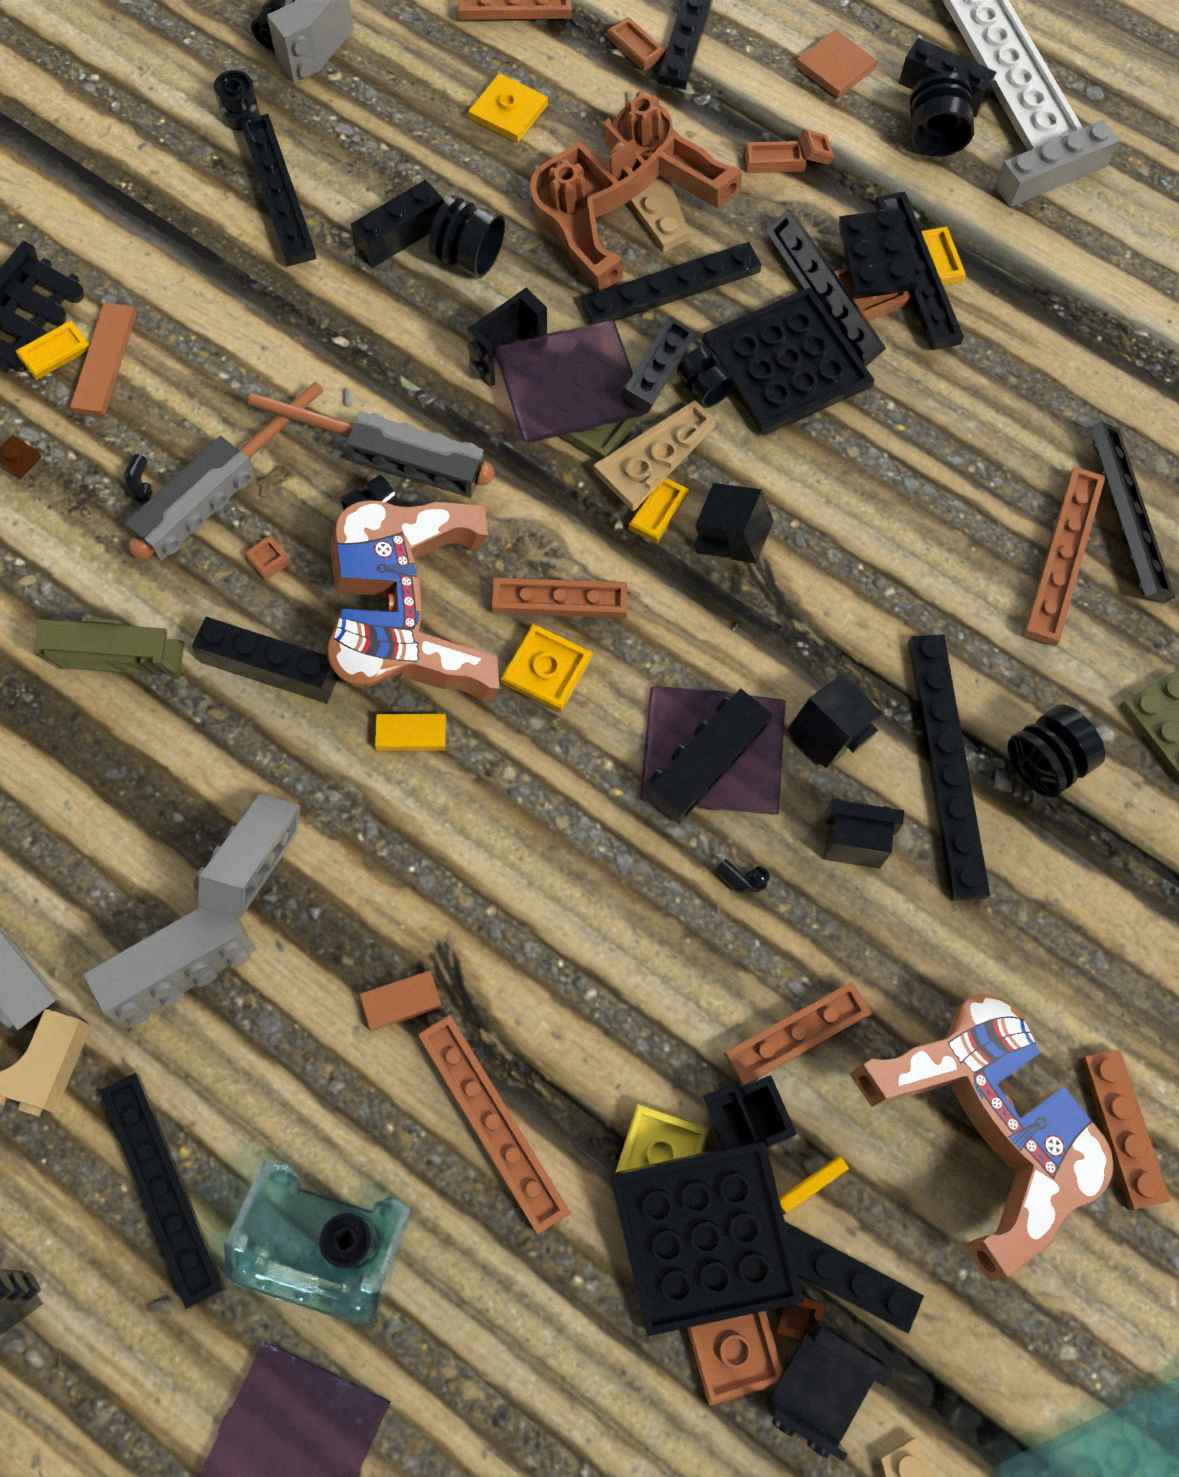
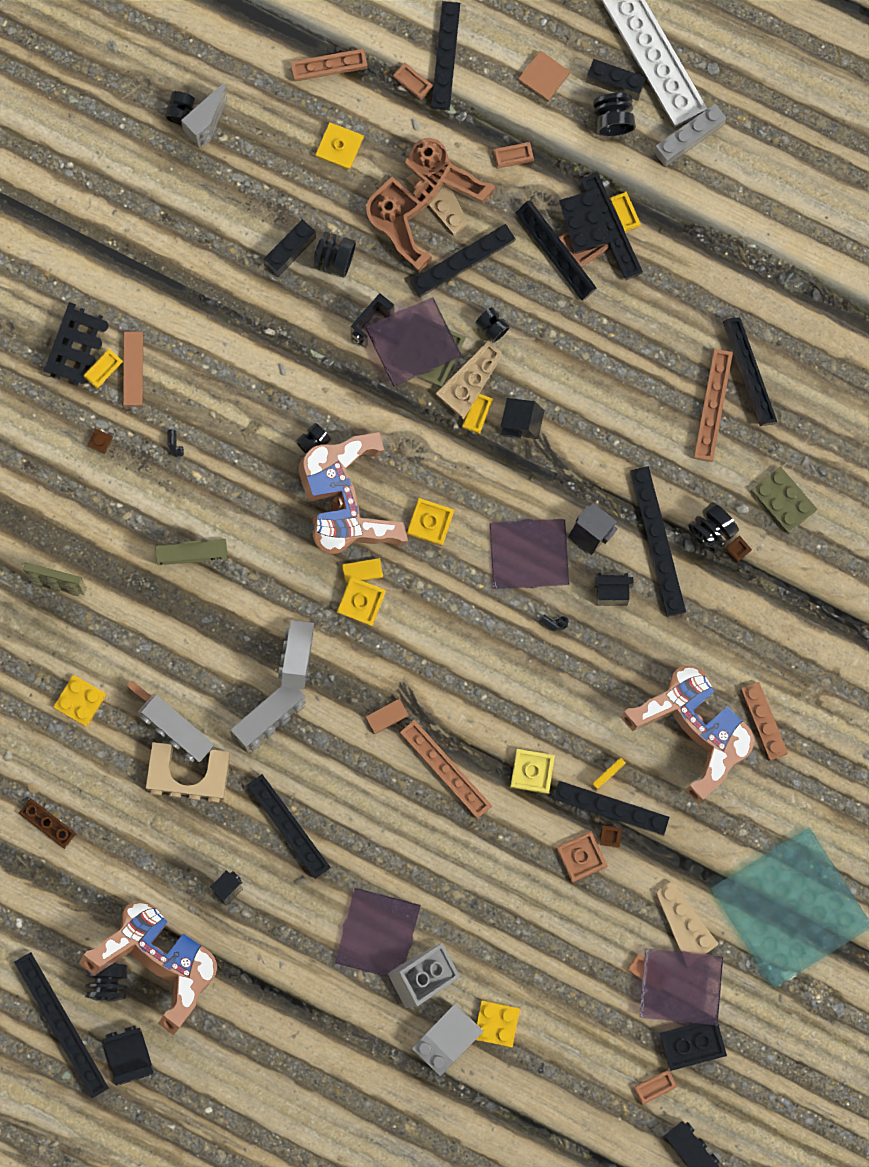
camera: 10 degrees left, 10 degrees up
piece [125,382,323,561] -> none
black brick [192,617,339,704] -> none
black wheel [214,70,260,131] -> none
clear light blue windscreen [224,1160,412,1326] -> none
black plate [240,114,317,267] -> none
nougat tile [243,535,292,581] -> none
piece [248,393,494,498] -> none
black wheel [319,1213,381,1269] -> none
nougat plate [492,578,627,618] -> none
black plate [610,1139,804,1337] -> none
black plate [620,316,697,413] -> none
black brick [647,688,773,825] -> none
black plate [702,287,875,436] -> none
black plate [702,1075,797,1155] -> none
nougat plate [724,981,872,1087] -> none
black panel [765,1317,893,1462] -> none
nougat tile [798,129,835,165] -> none
none -> yellow plate [337,577,386,626]
none -> reddish brown tile [725,535,752,563]

